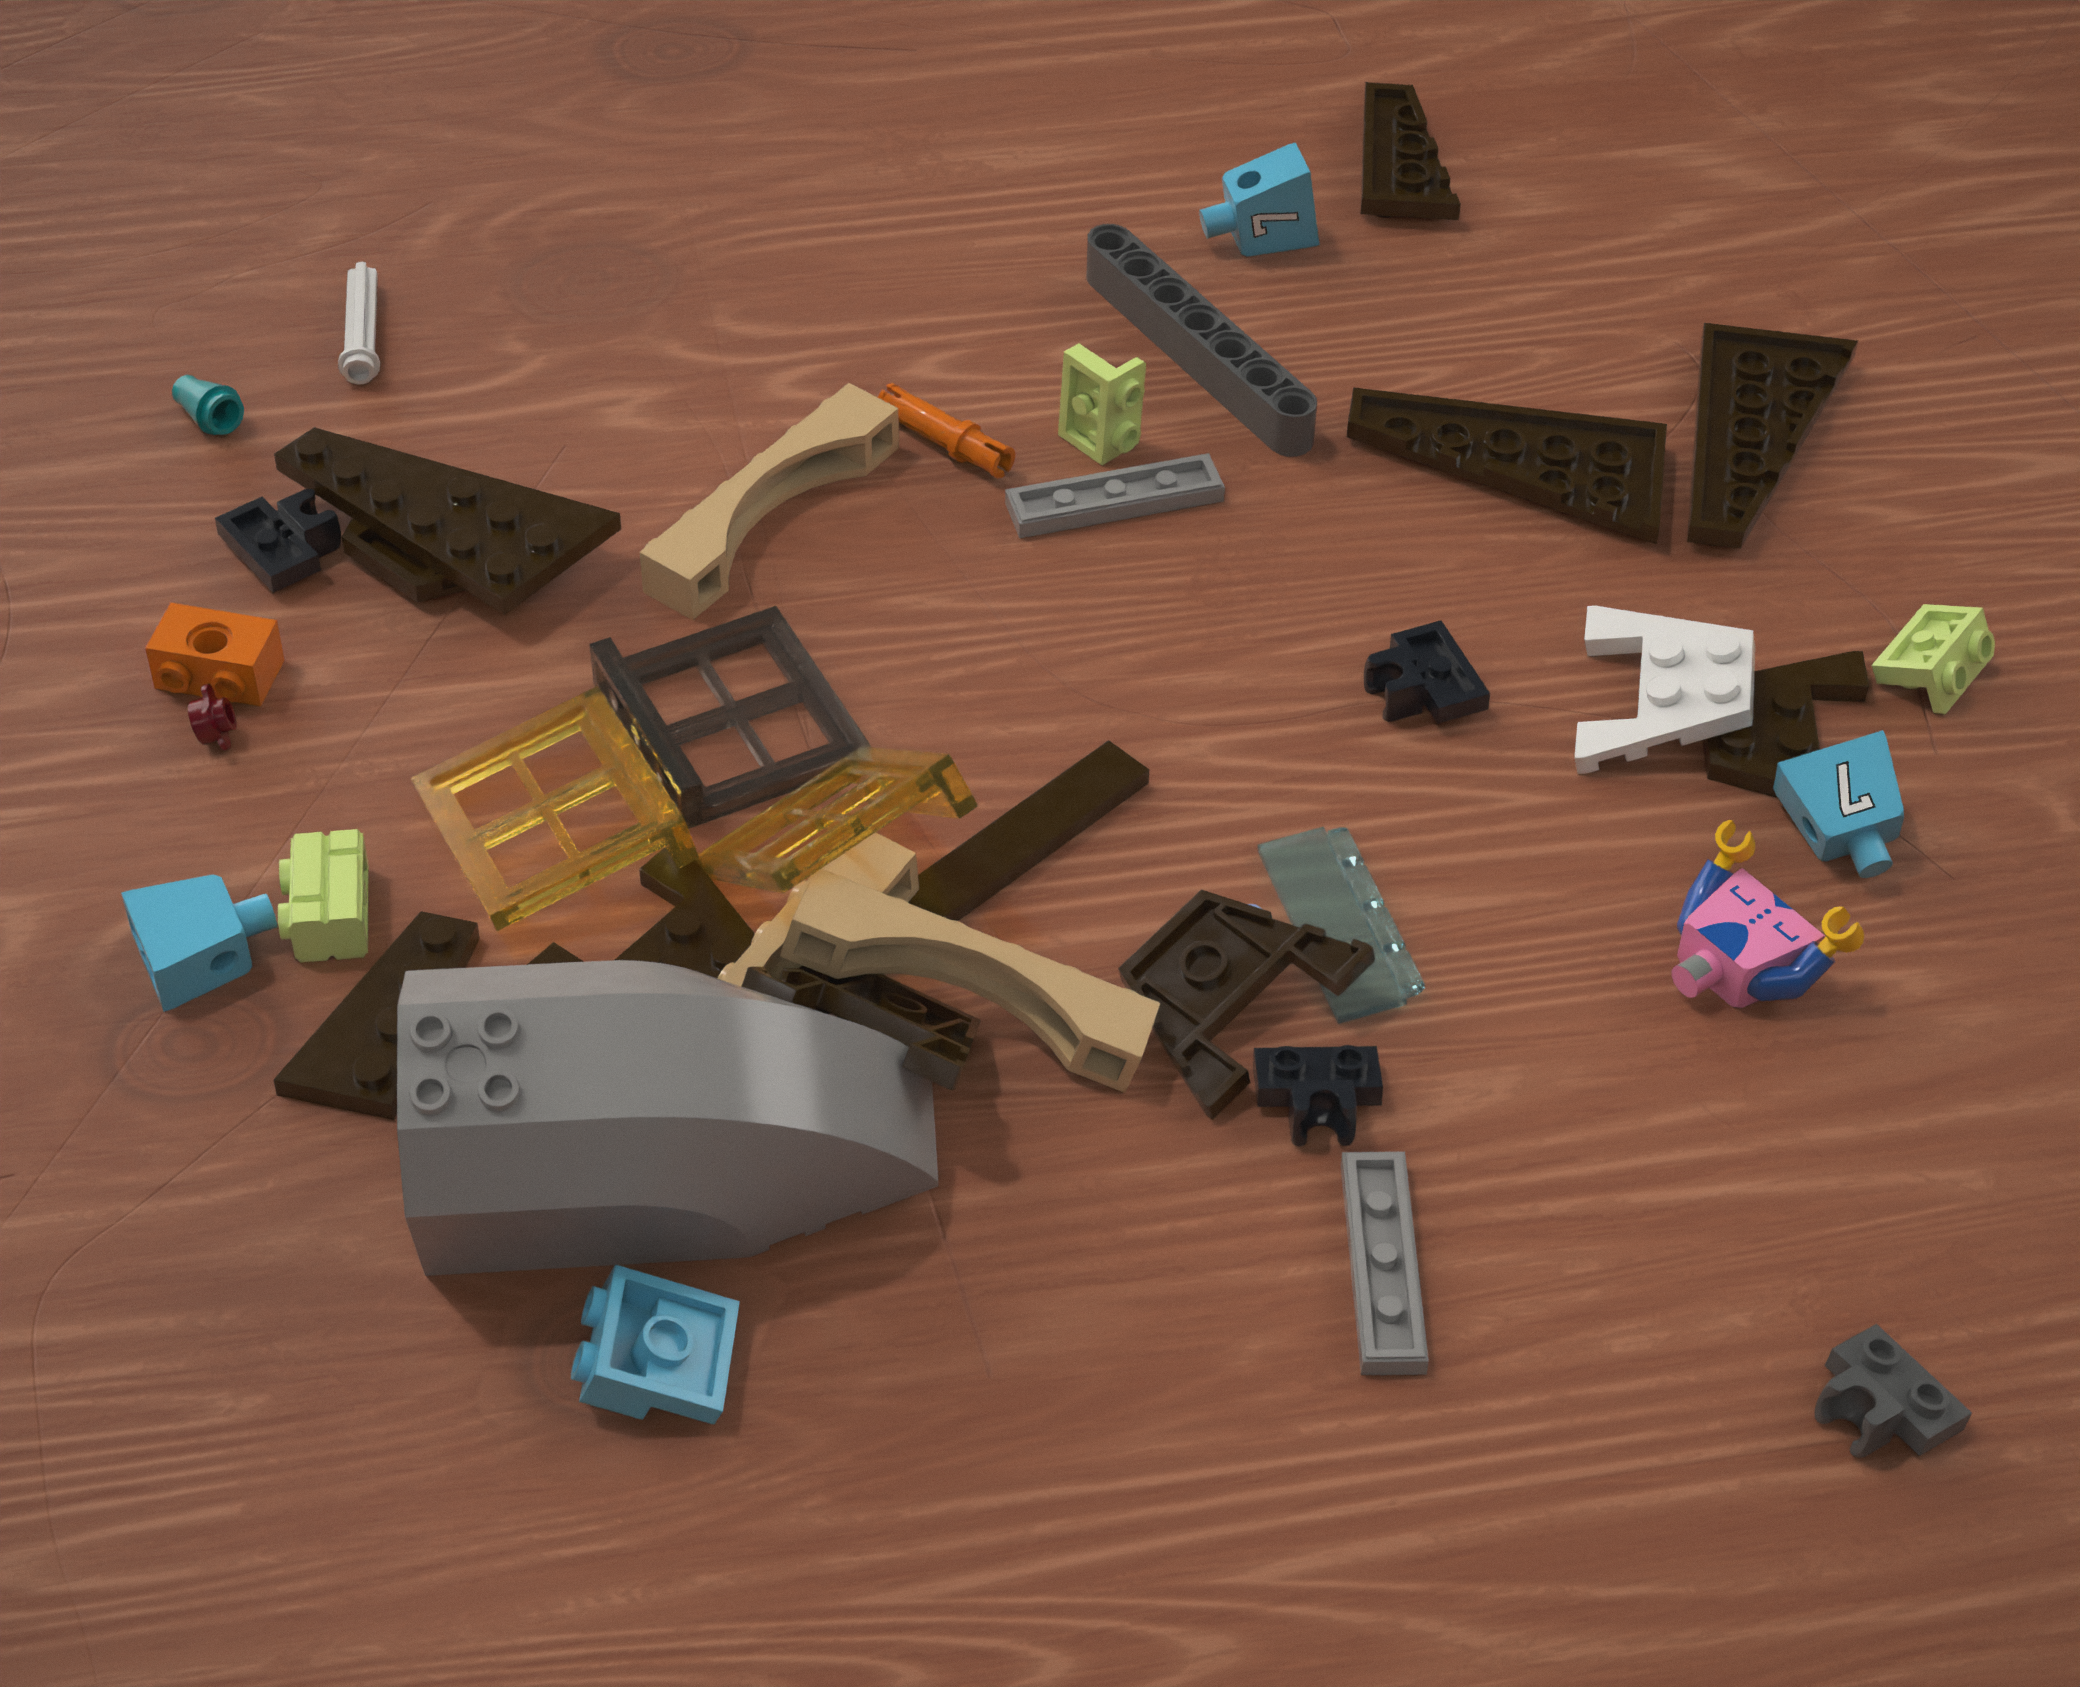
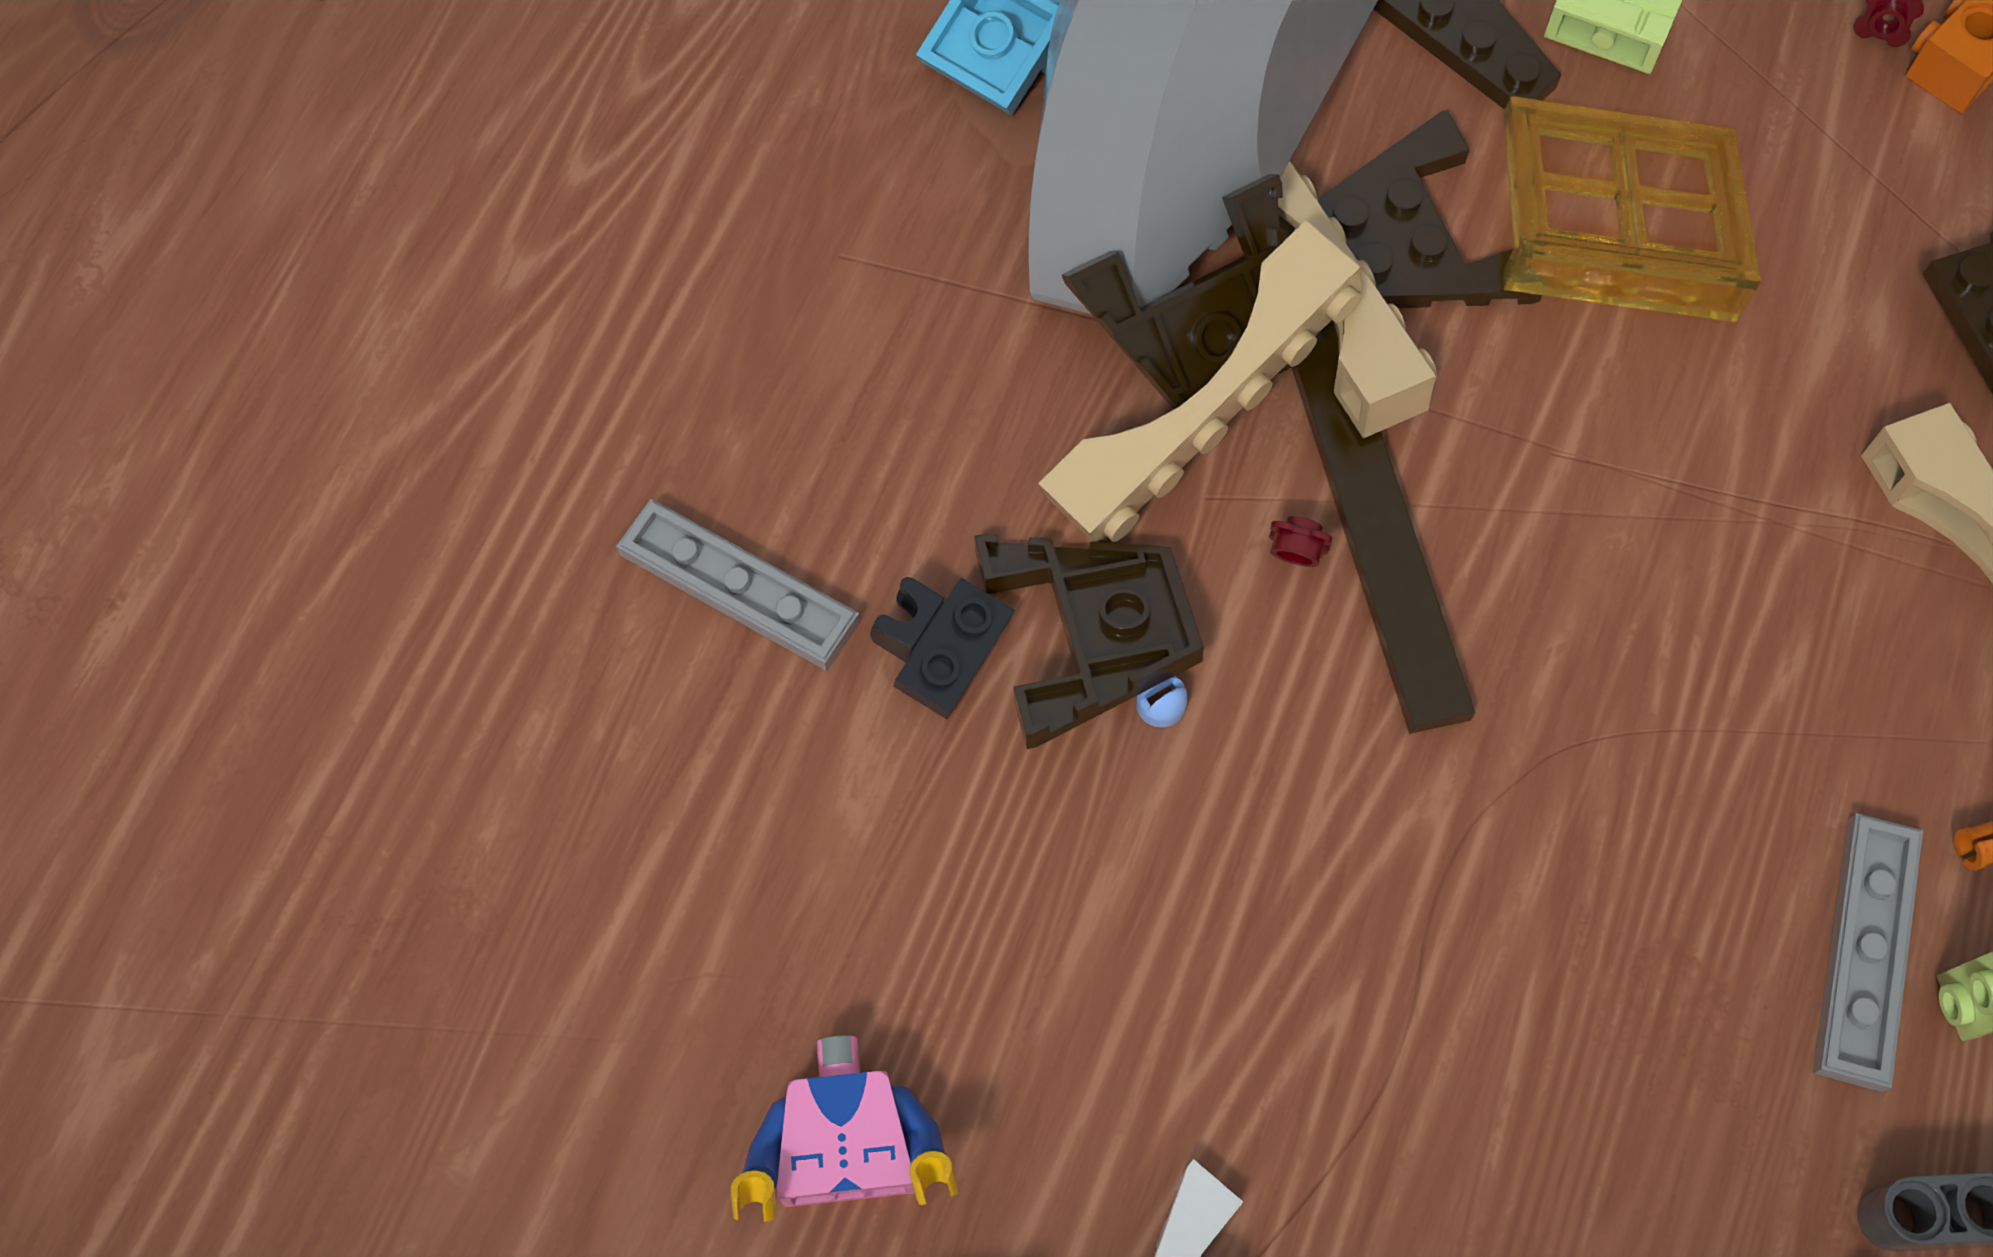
camera: 125 degrees right, 20 degrees up
clear smoke window [589,606,873,830] -> none
clear yellow window [694,746,979,894] -> none
clear light blue windscreen [1258,826,1425,1024] -> none
black plate [1364,620,1490,724] -> none
dark grey plate [1814,1324,1972,1458] -> none
none -> dark red plate [1269,516,1333,567]

